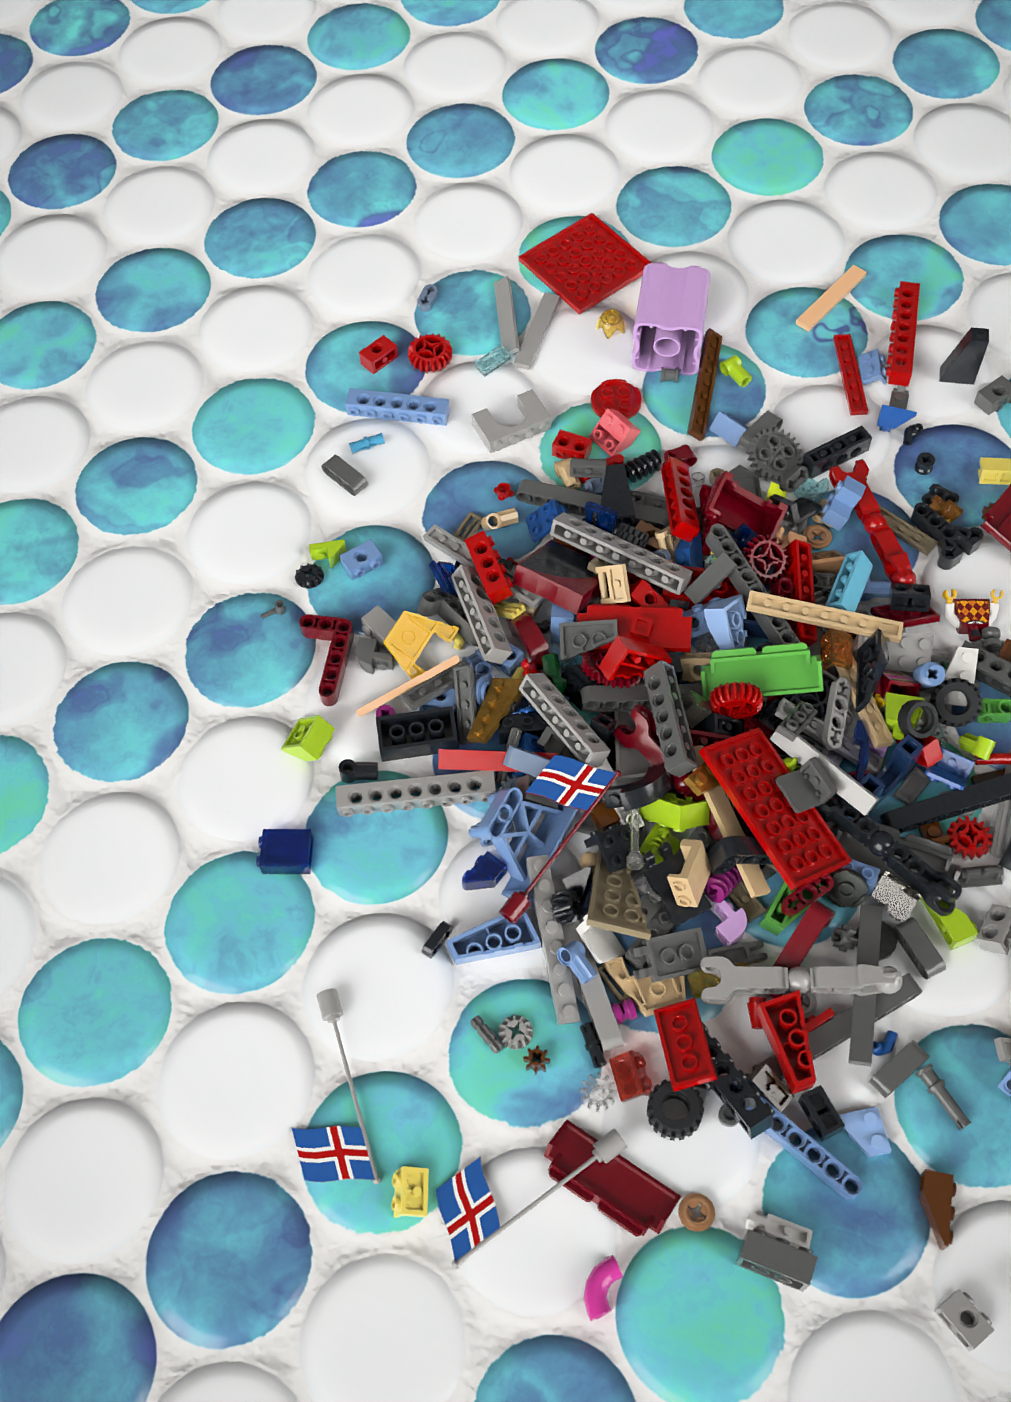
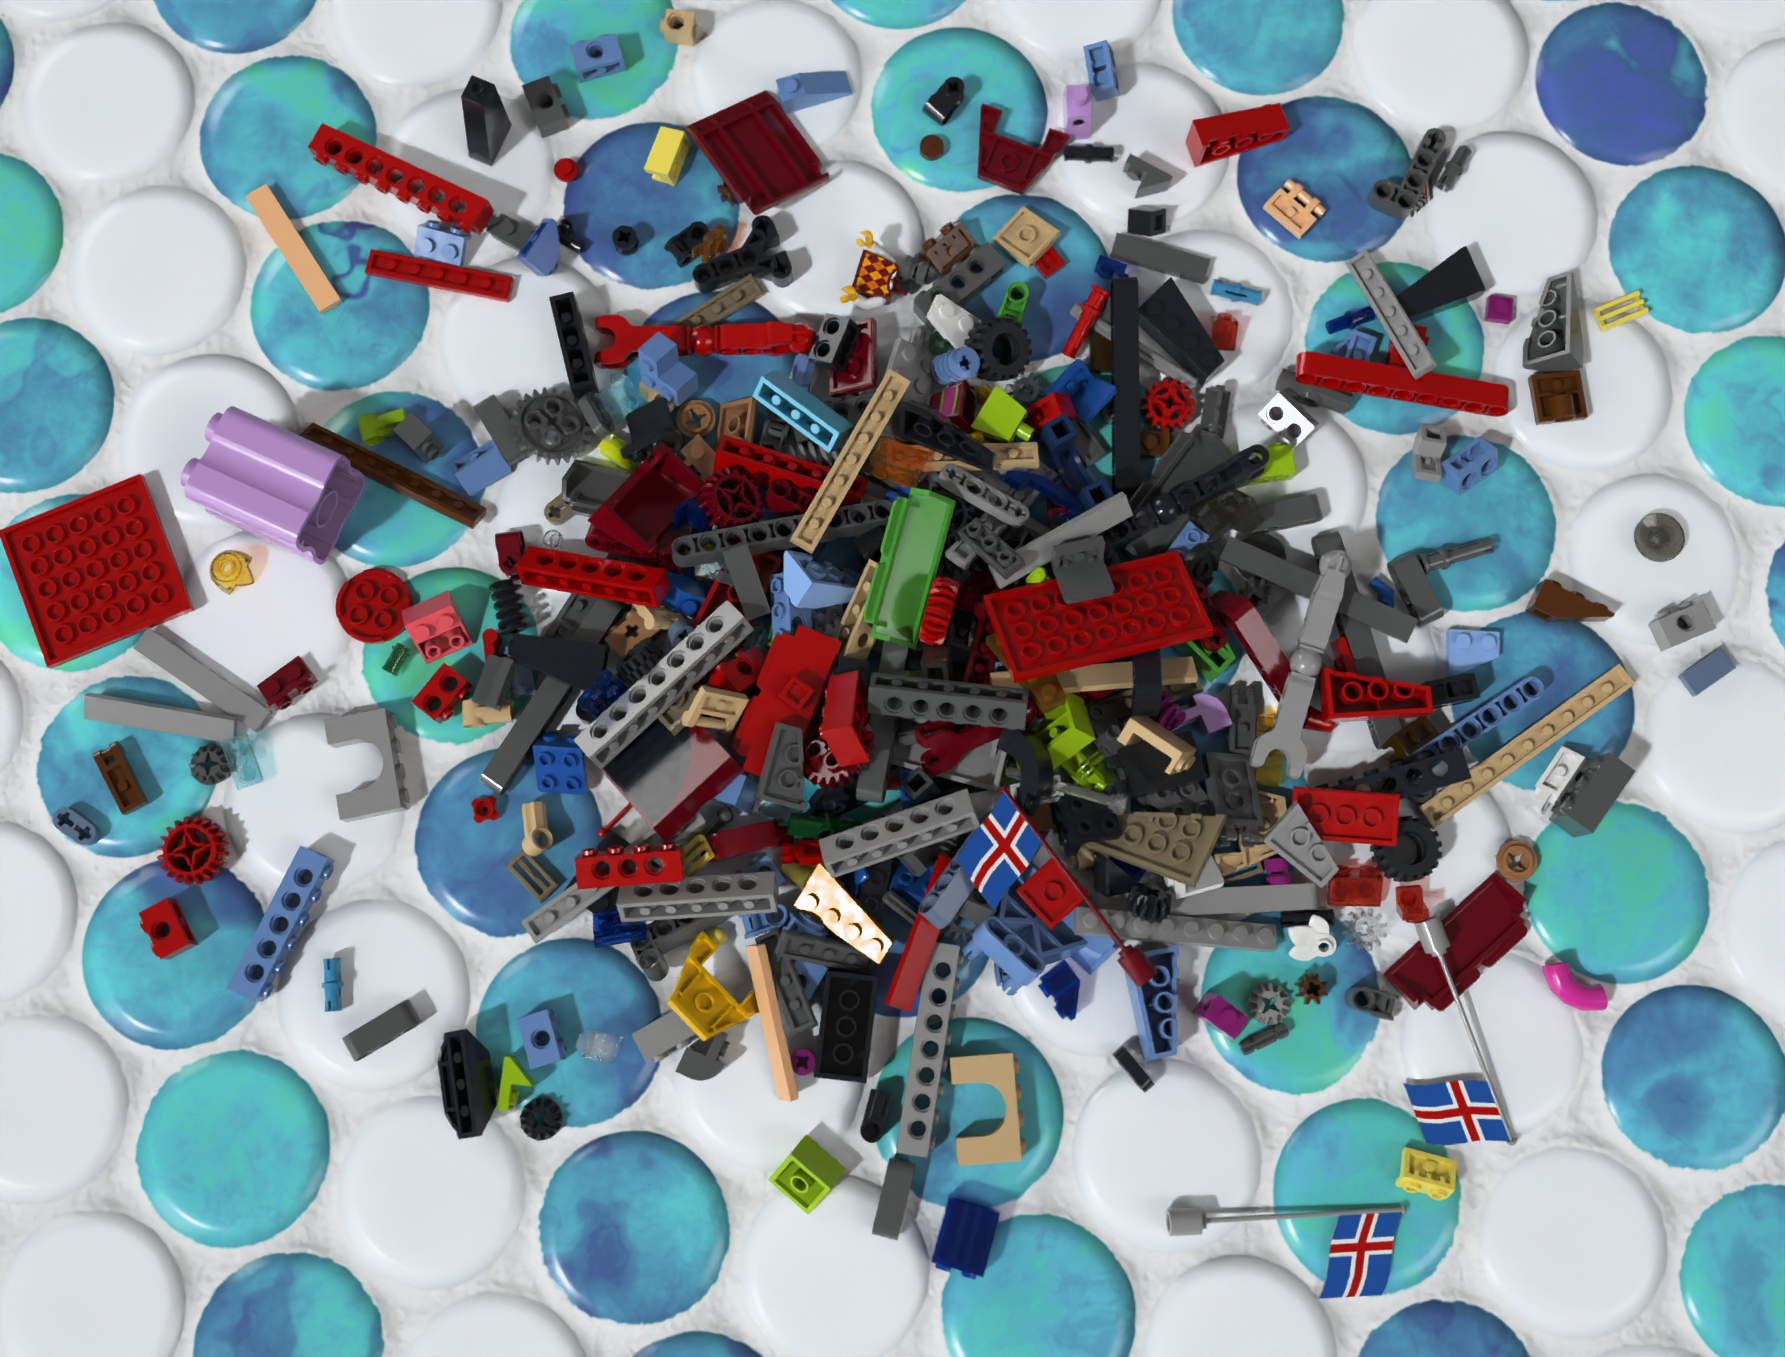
camera: 80 degrees left, 20 degrees up
dark grey hand [261,600,286,619] -> none
dark red beam [299,614,354,706] -> none
medium blue piece [557,940,597,985] -> none
clear hand [635,878,661,901] -> none
dark grey bush [661,367,678,383] -> none
black tyre [897,700,938,739] -> none
lime piece [958,733,996,761] -> none
none -> reddish brown plate [93,741,149,815]
none -> dark grey gear [189,744,231,785]
none -> dark red bracket [257,656,318,711]
none -> clear green pin [382,642,411,676]
none -> dark grey brick [393,412,444,464]
none -> black wedge [437,1029,497,1139]
none -> red plate [554,158,578,182]
none -> clear brick [576,1029,623,1064]
none -> dark grey beam [871,1157,915,1241]
none -> tan arch [949,1052,1026,1166]
none -> red tile [1015,857,1090,929]
none -> magenta torso [1192,991,1249,1042]
none -> light grey wing [1262,800,1339,888]
none -> white plate [1288,914,1337,961]
none -> dark grey piece [1344,987,1399,1021]
none -> clear red bracket [1395,885,1429,923]
none -> tan plate [1417,663,1635,829]
none -> sand blue tile [1678,647,1736,697]

